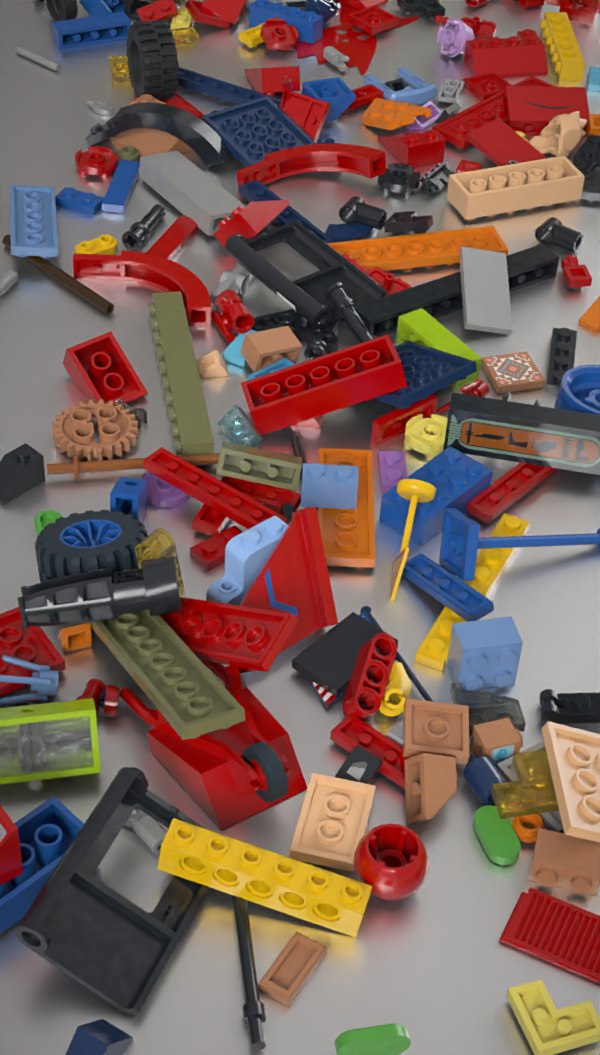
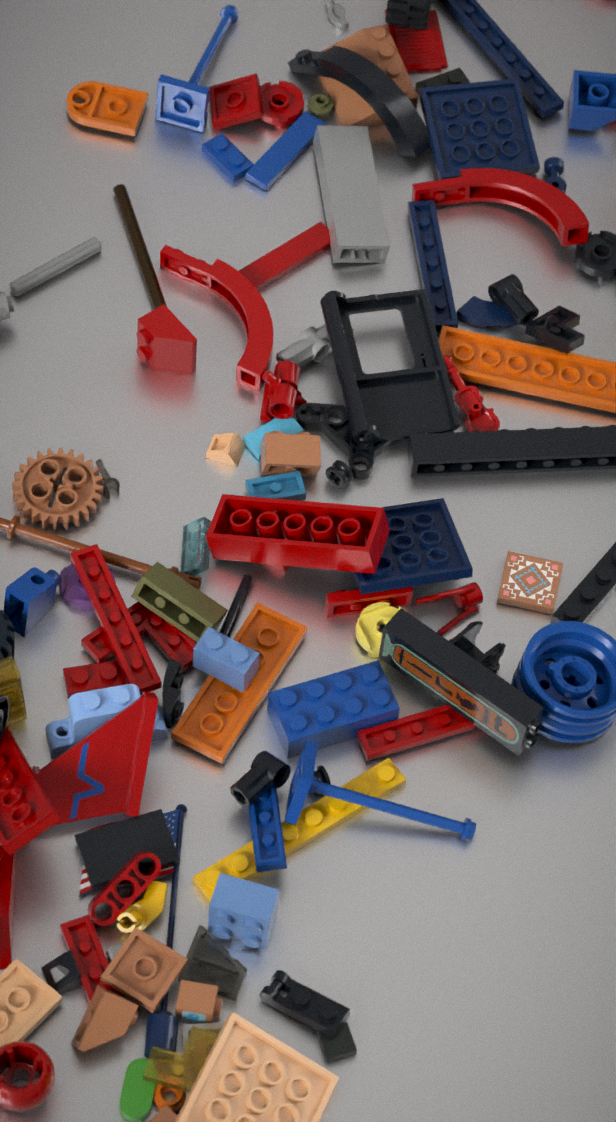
camera: 25 degrees right, 15 degrees up
medium blue plate [10,185,58,258] -> none
red slope [63,331,148,406] -> none
yellow plate [75,234,118,255] -> none
black pin [122,204,166,251] -> none
olive brick [148,291,214,456] -> none
red slope [213,200,290,248] -> none
red slope [244,66,301,96] -> none
red piece [279,75,331,143] -> none
black pin [324,282,374,343] -> none
medium lavender plate [378,451,407,494] -> none
yellow piece [390,479,436,601] -> none
lime brick [397,308,481,387] -> none
light grey tile [459,247,513,335] -> none
none -> red slope [136,304,197,375]
none -> blue tile [155,5,239,133]
none -> red tile [209,73,264,131]
none -> black piece [230,751,291,807]

